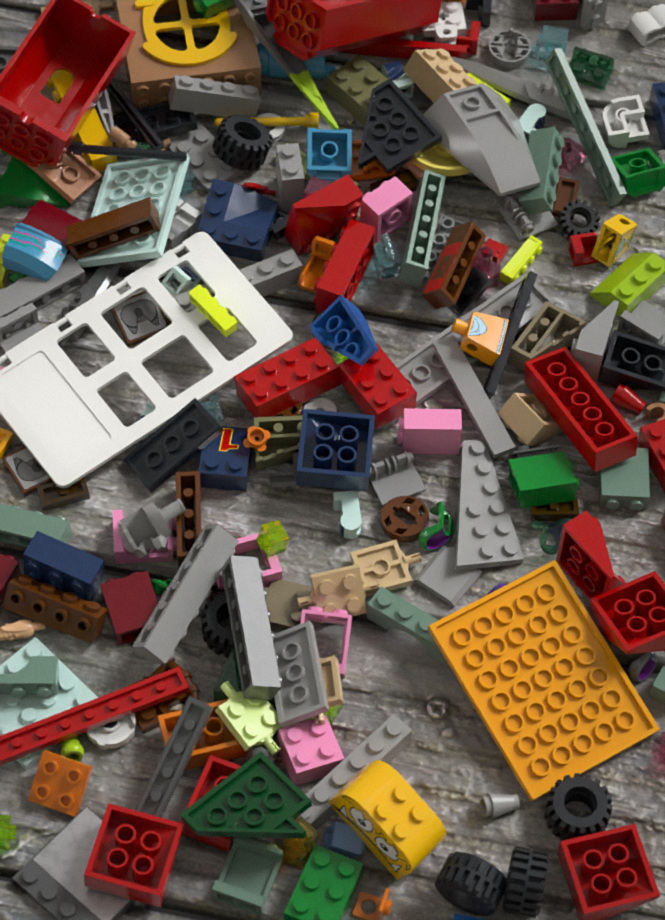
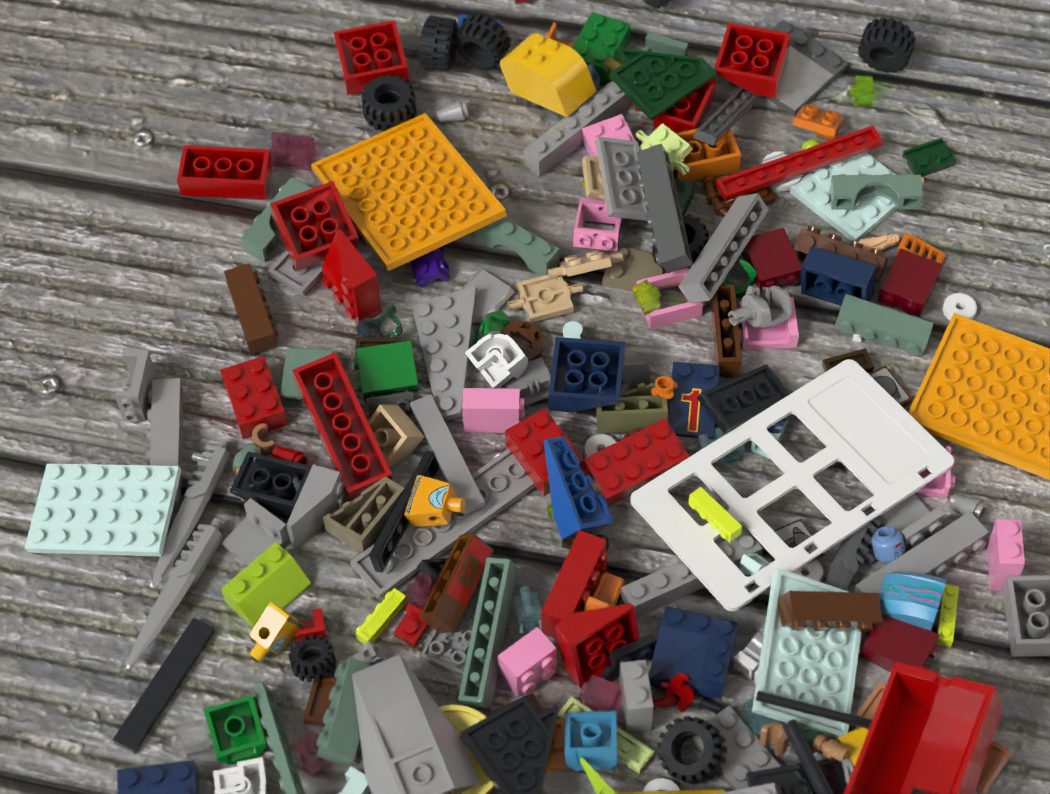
camera: 175 degrees left, 0 degrees up
none -> white brick [465,334,528,389]
none -> medium blue head [871,526,906,564]

